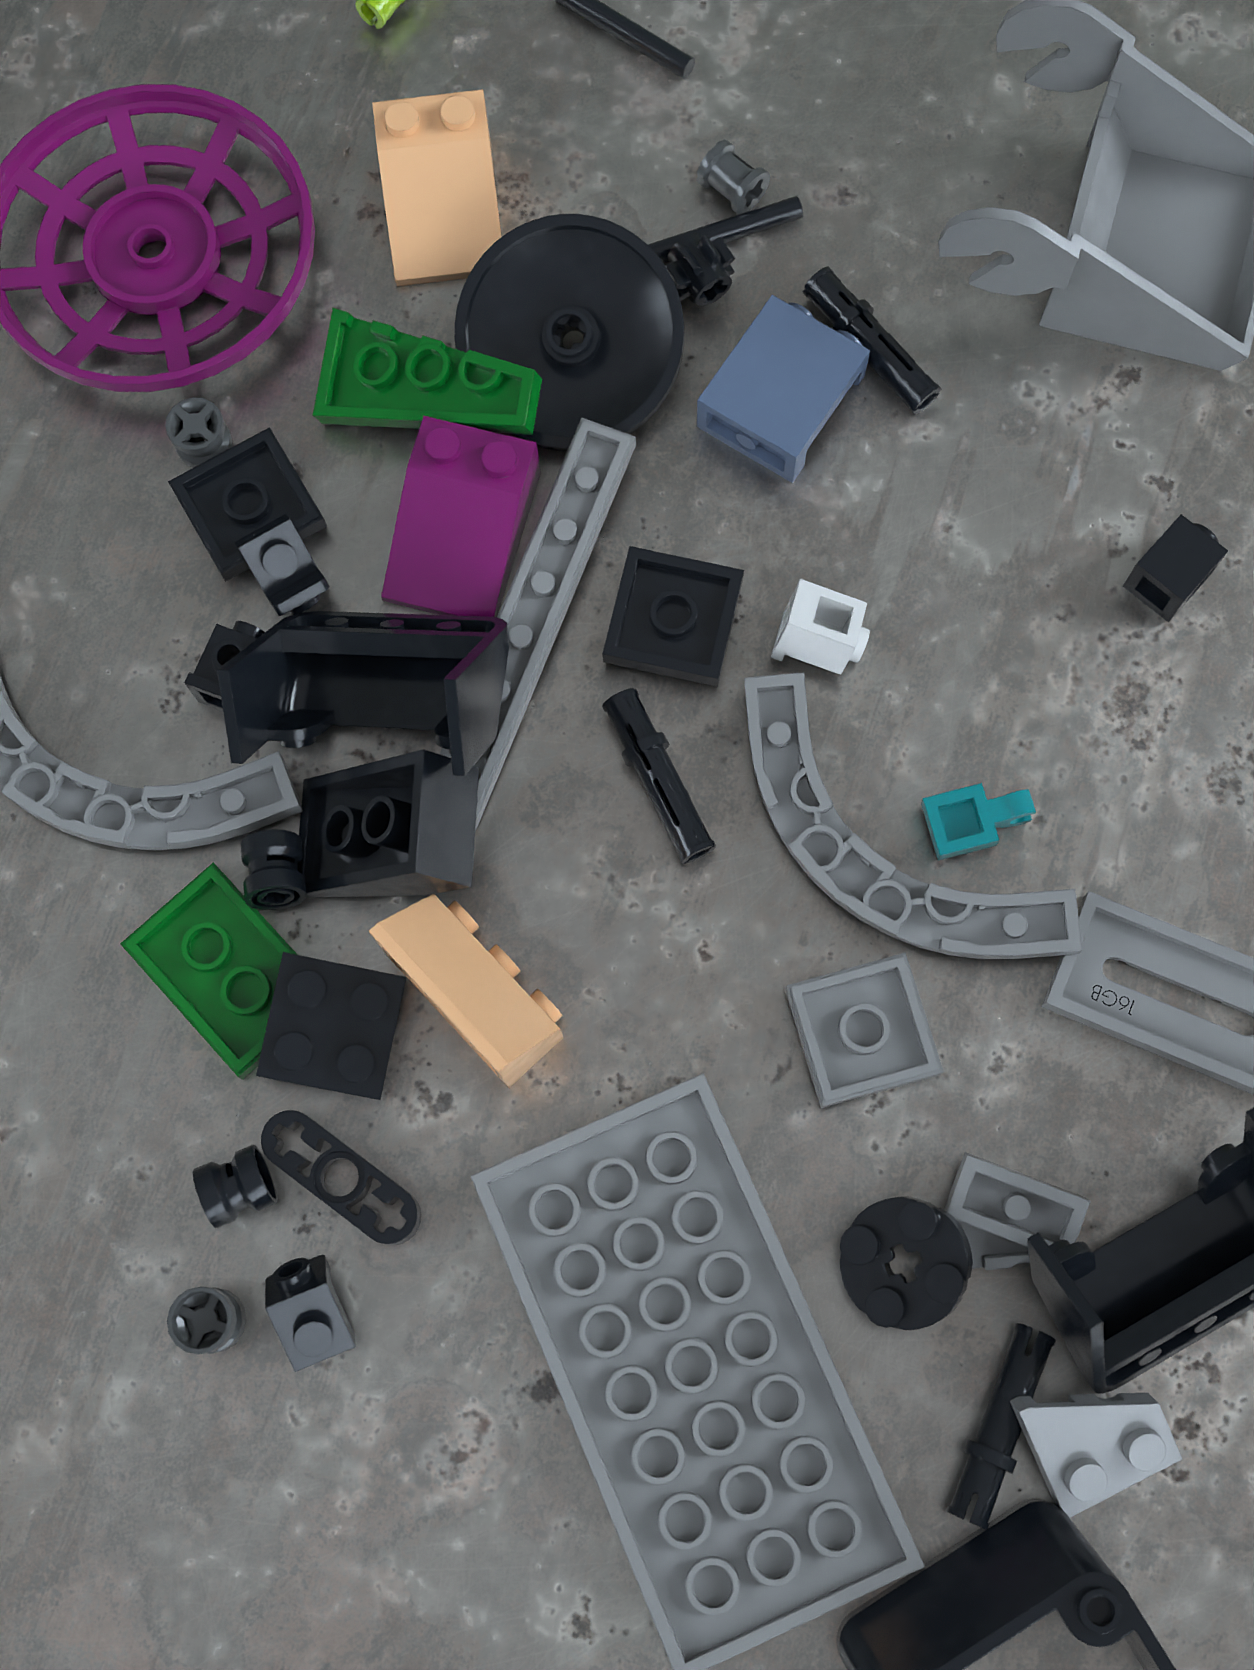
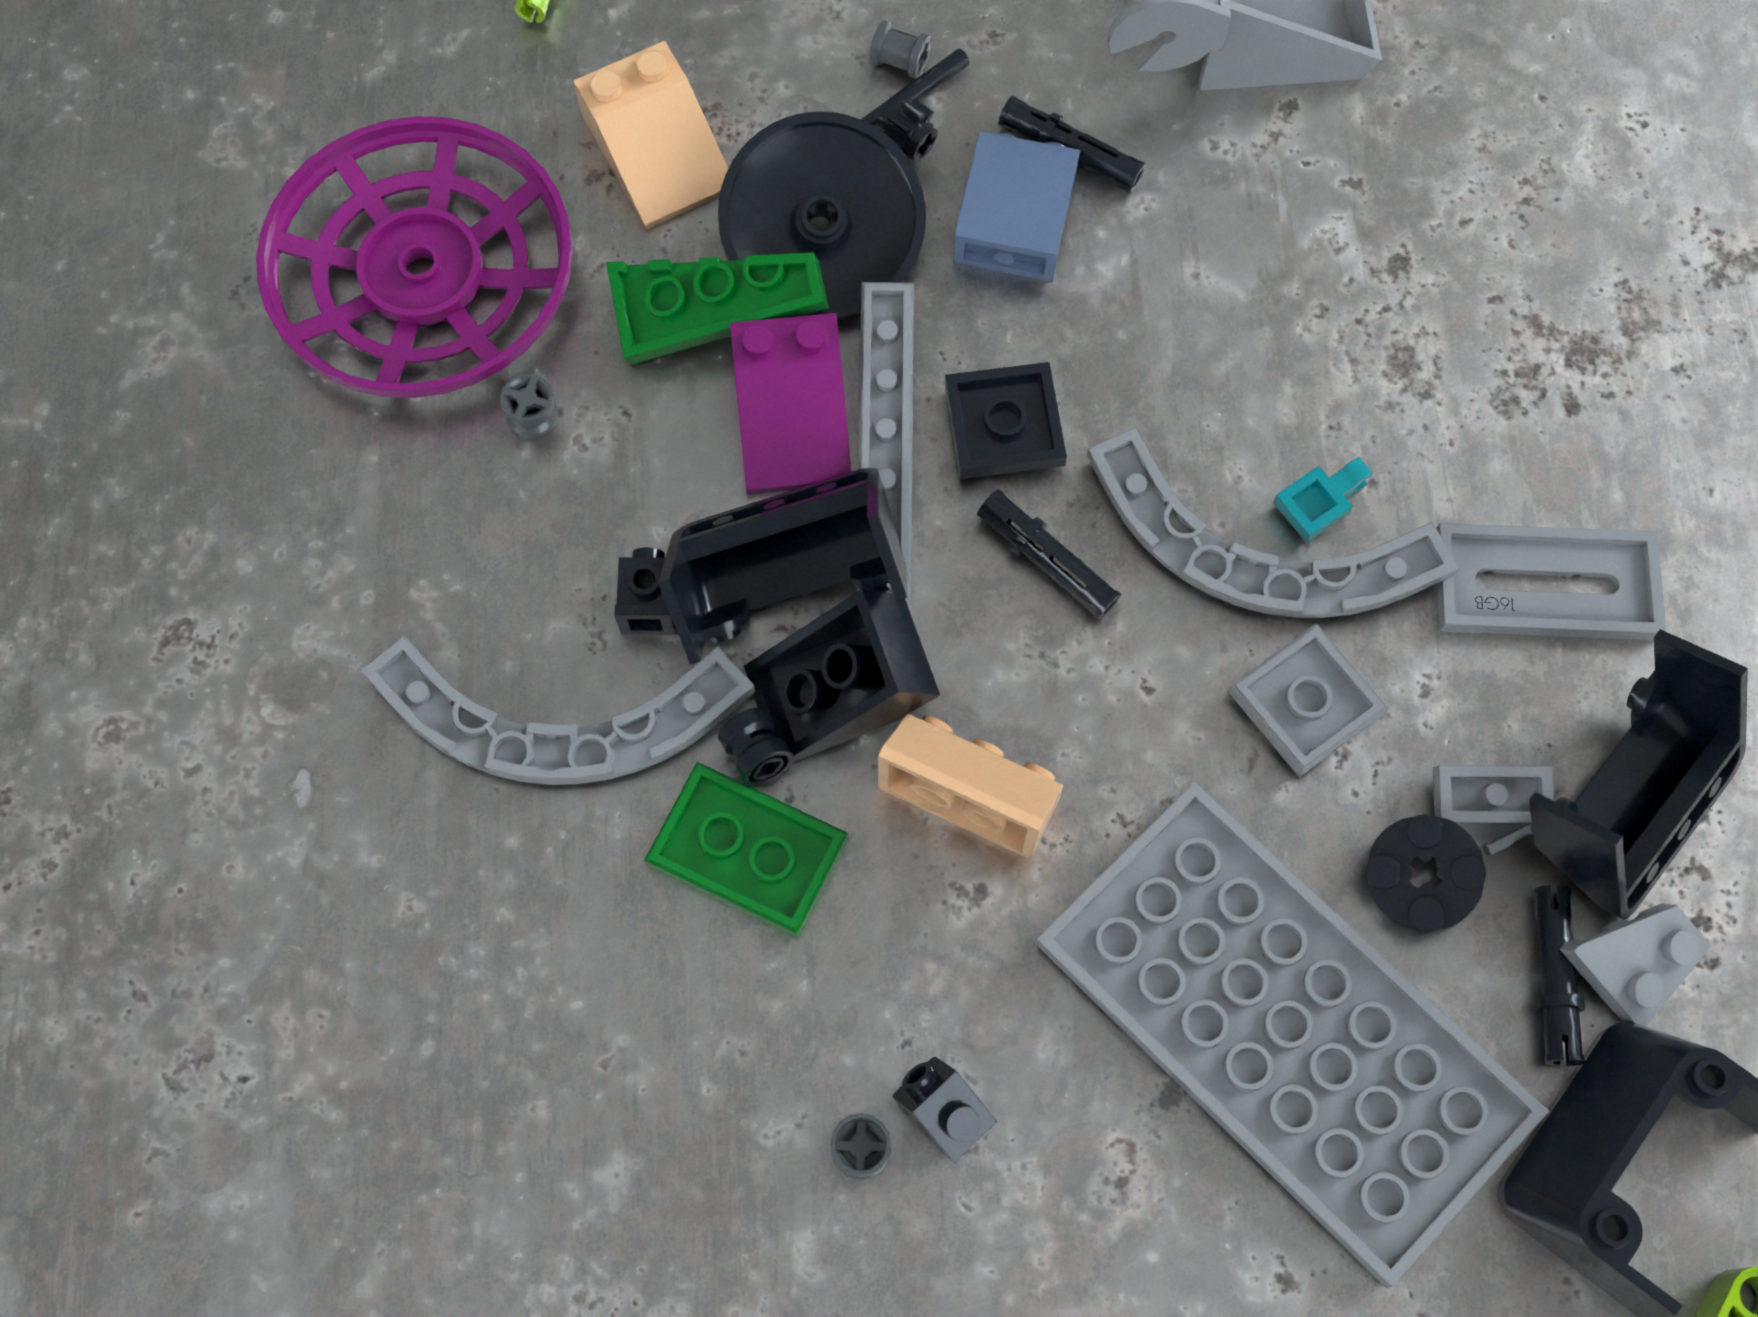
camera: 25 degrees left, 5 degrees down
black plate [168,427,327,582] -> none
black wheel [193,1144,278,1228] -> none
bracket [235,514,330,616] -> none
black plate [256,952,406,1100] -> none
black beam [261,1110,421,1245] -> none
white brick [771,579,870,675] -> none
black brick [1123,514,1228,623] -> none

